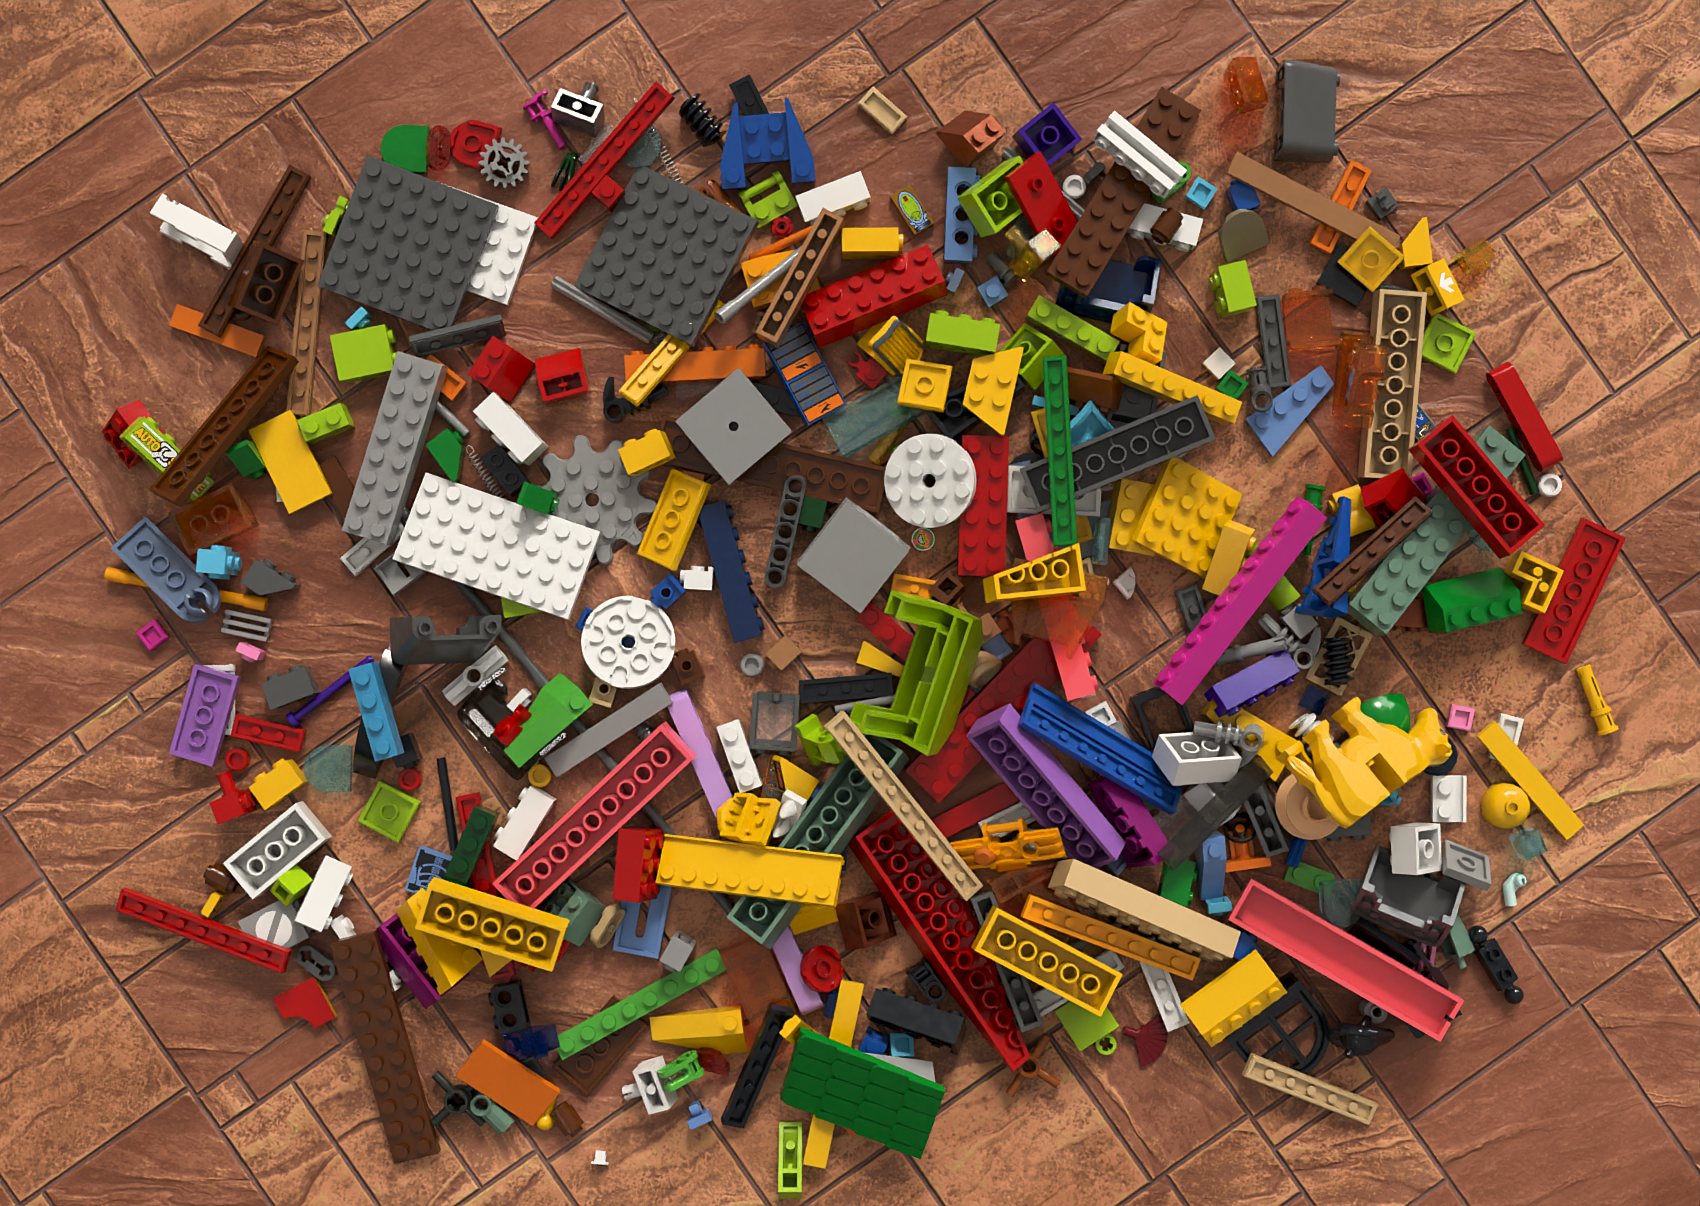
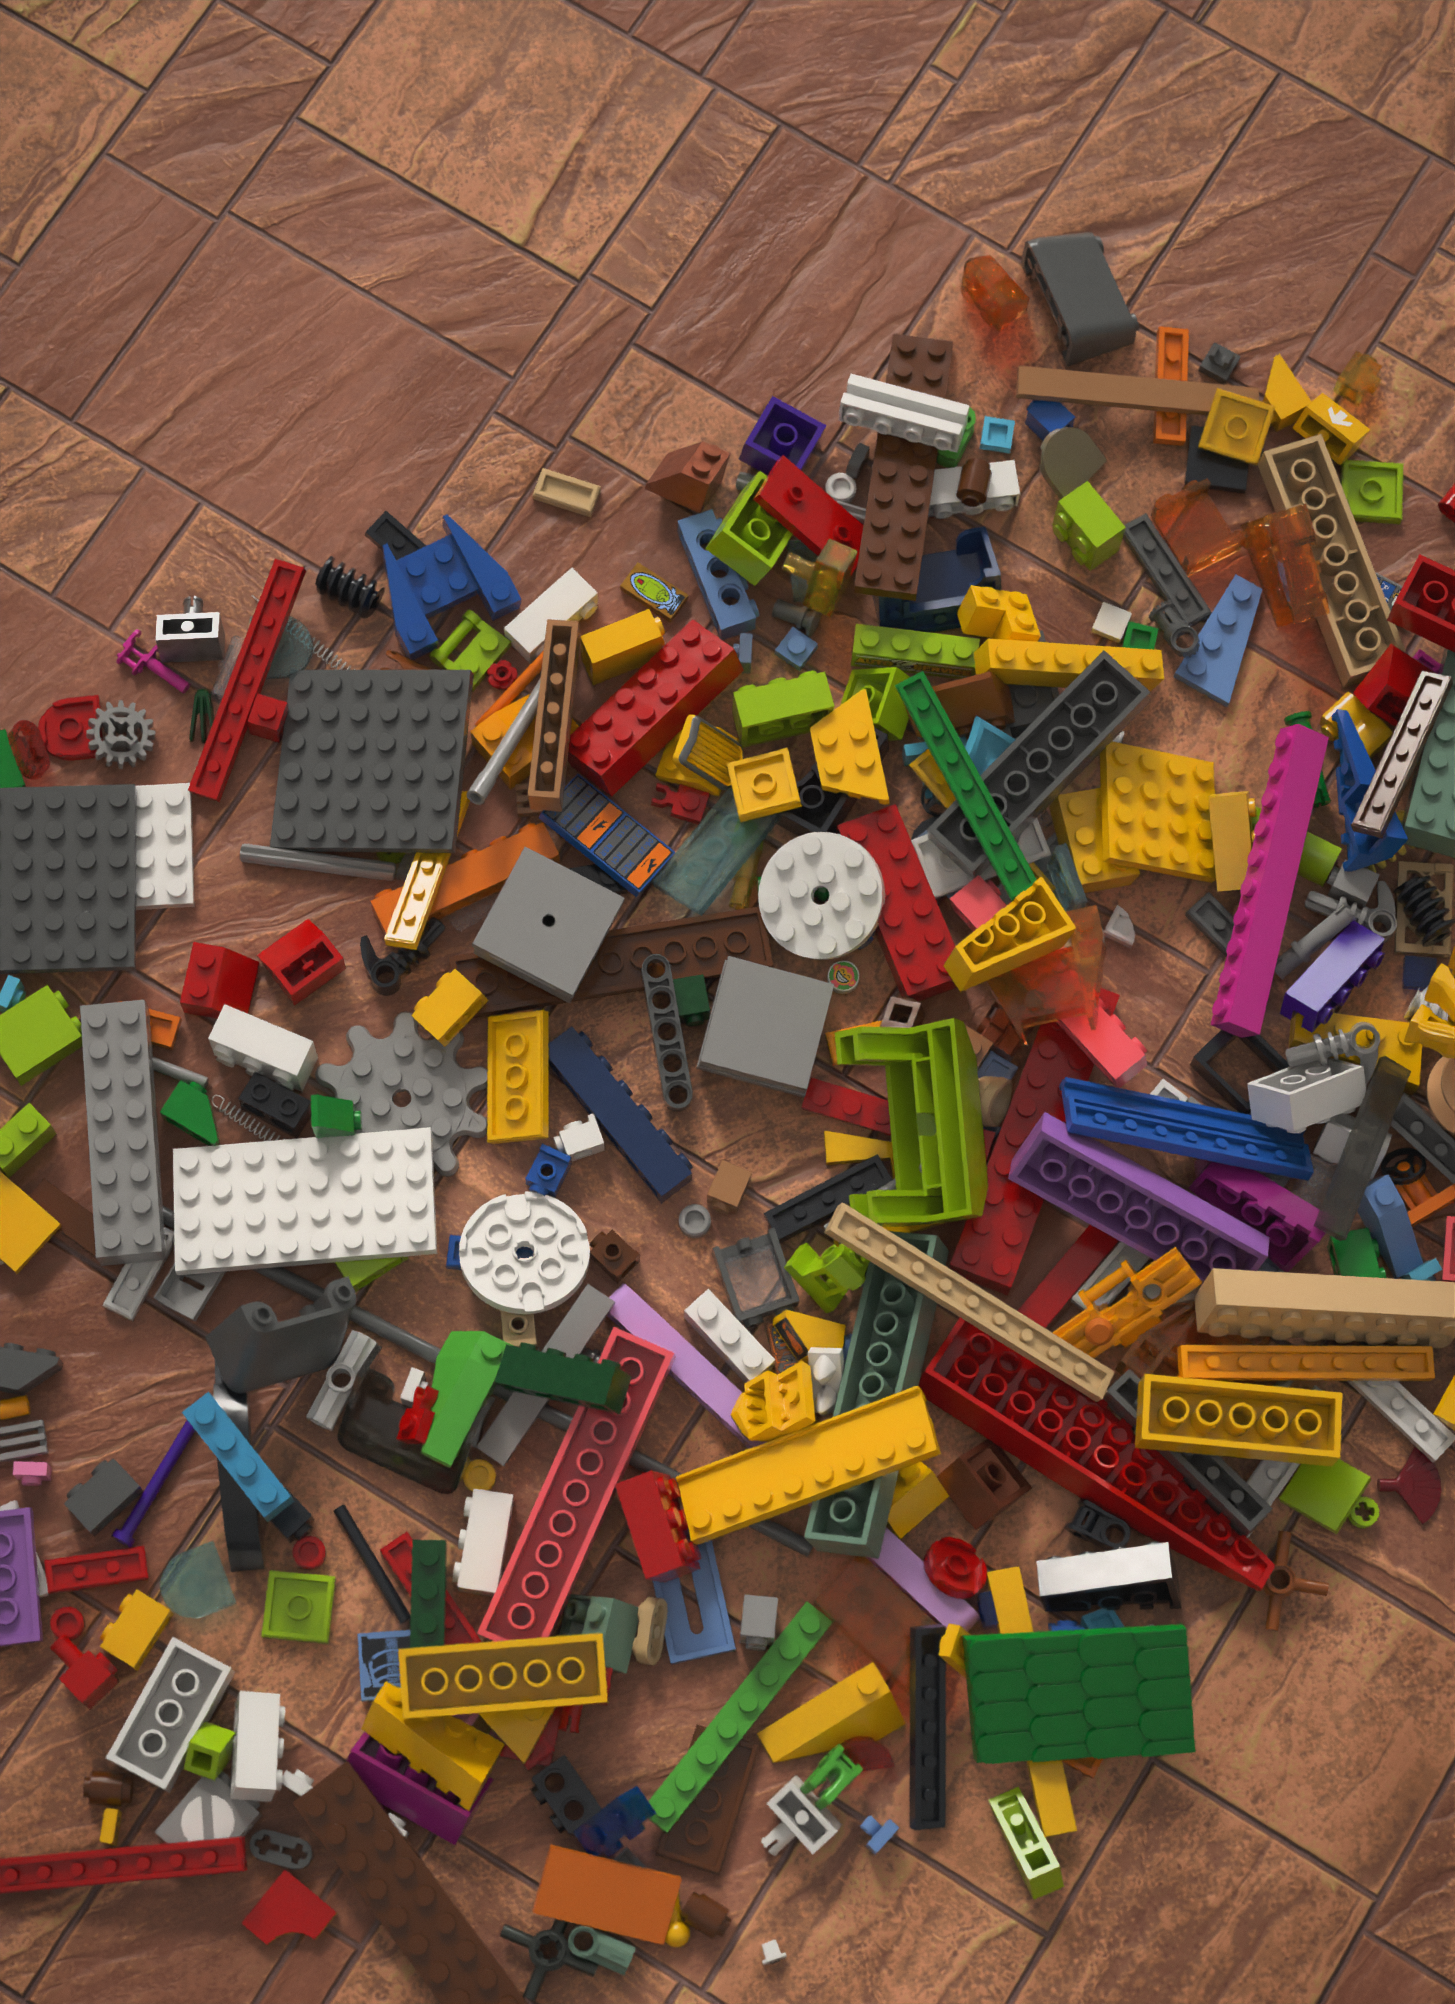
camera: 30 degrees left, 15 degrees down
dark grey tile [409,314,506,357] -> none
none -> dark green brick [495,1342,632,1414]

